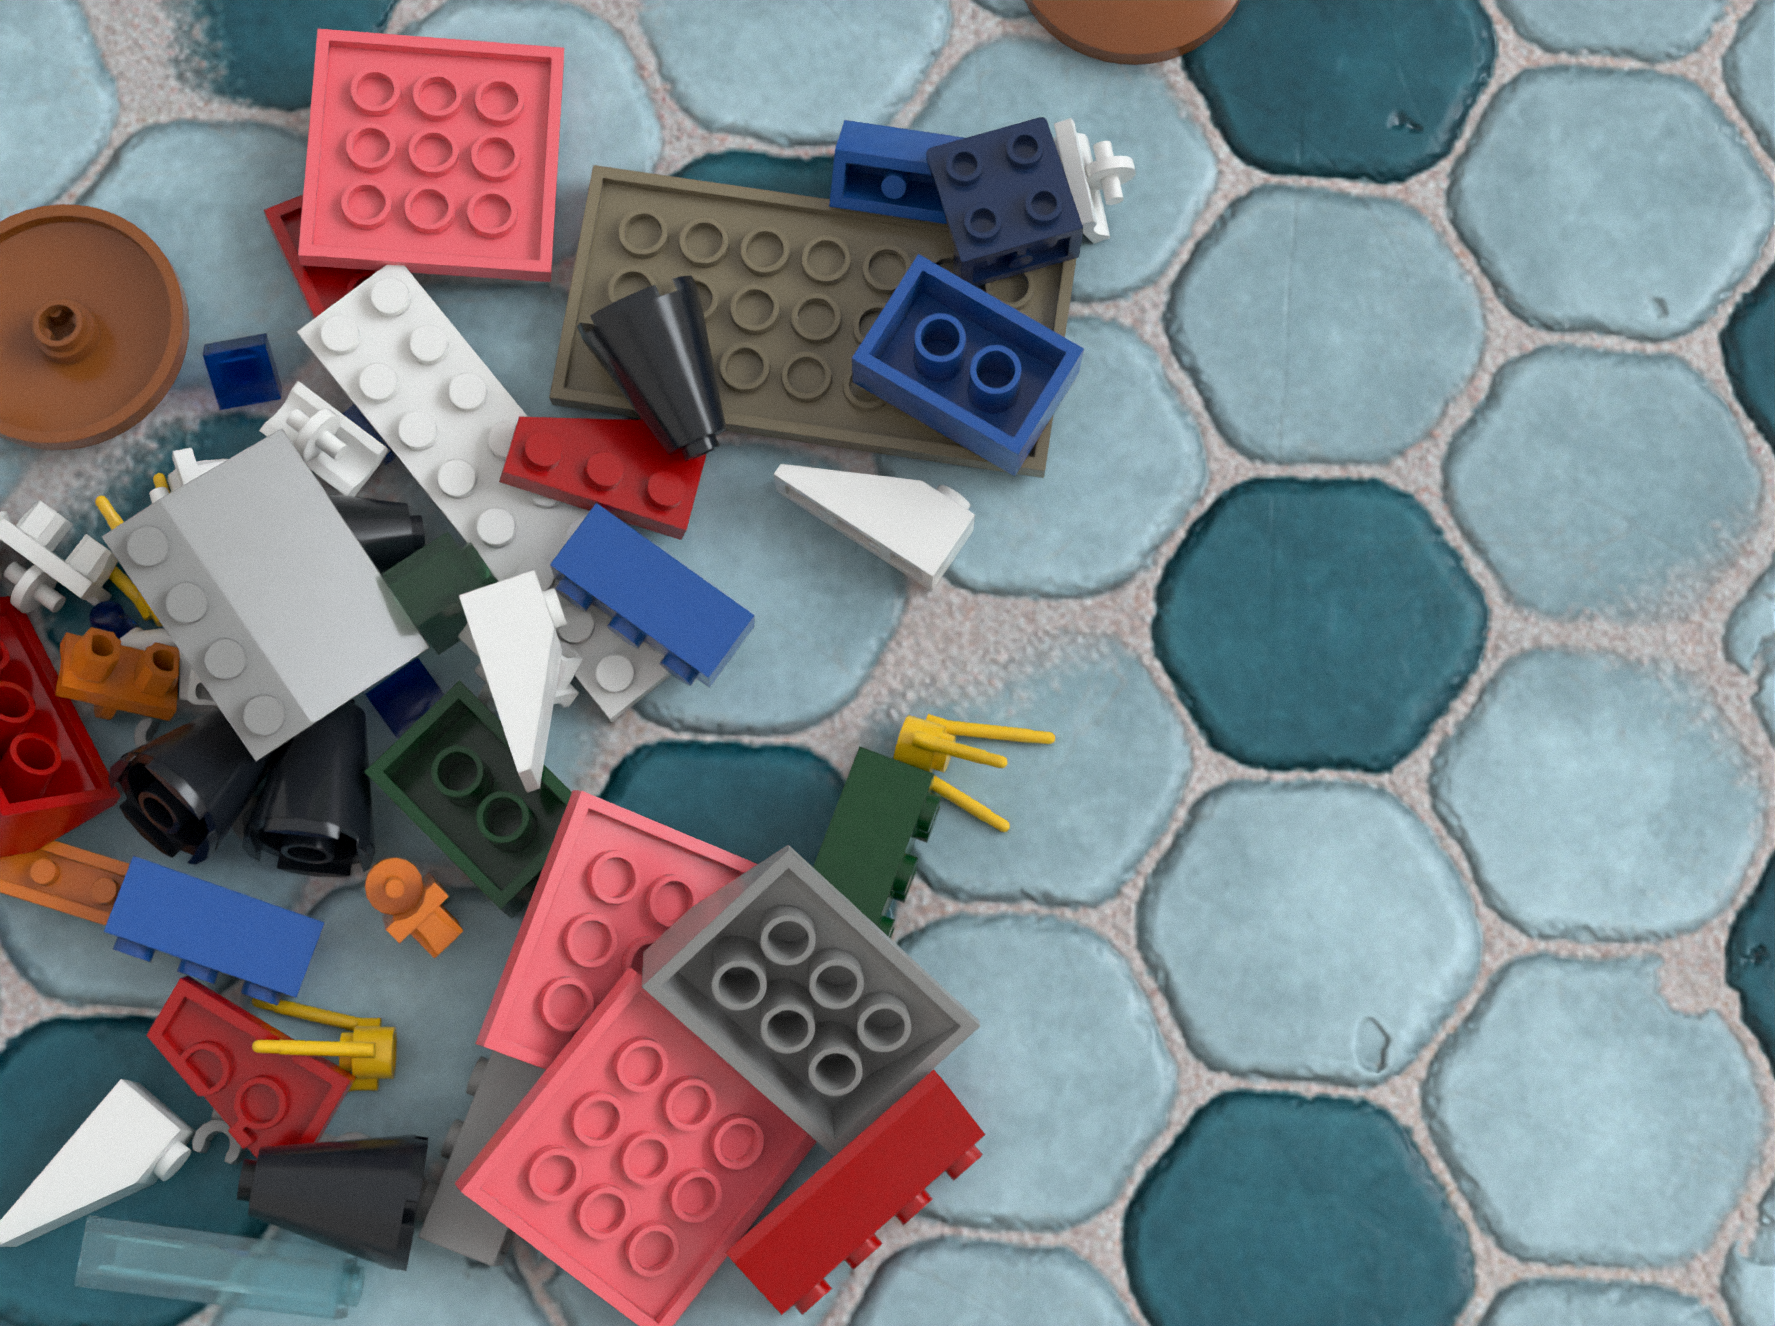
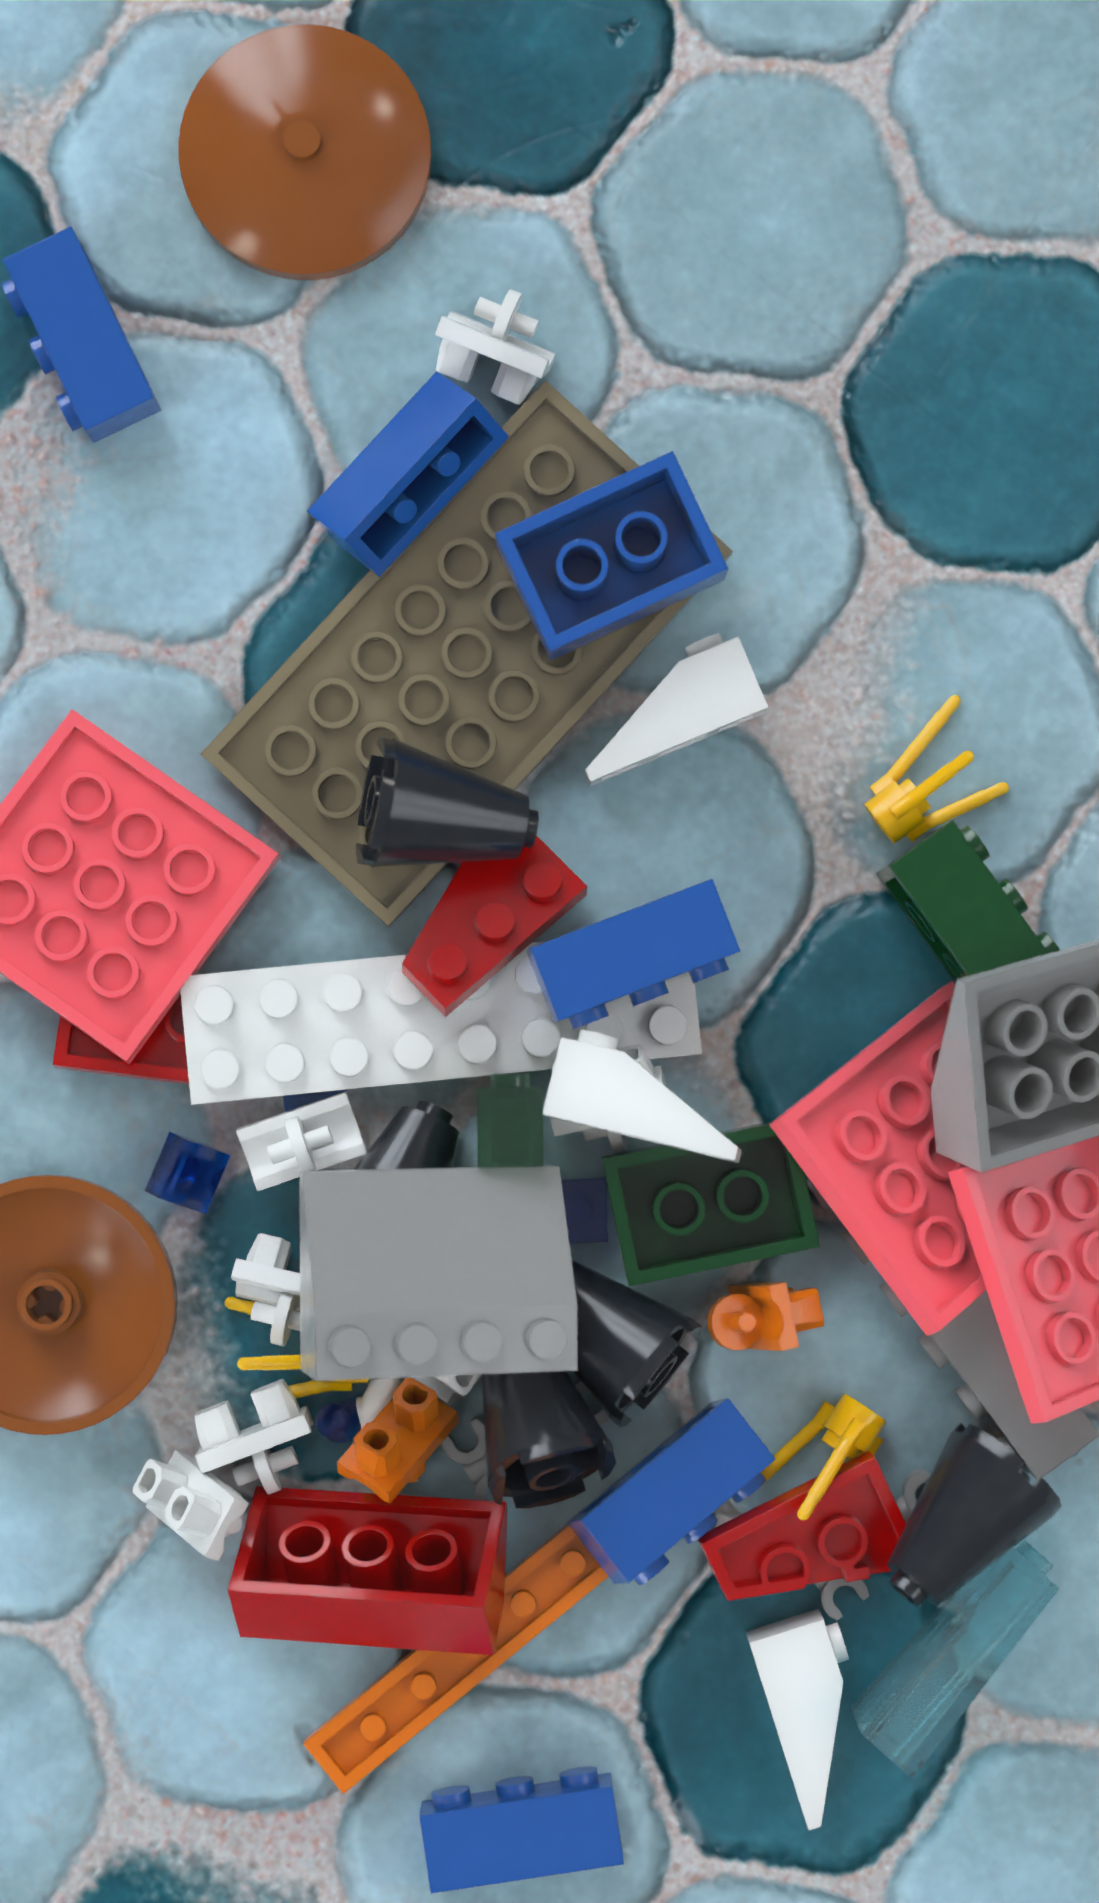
camera: 55 degrees left, 10 degrees up
dark blue bracket [926,117,1083,286] -> none

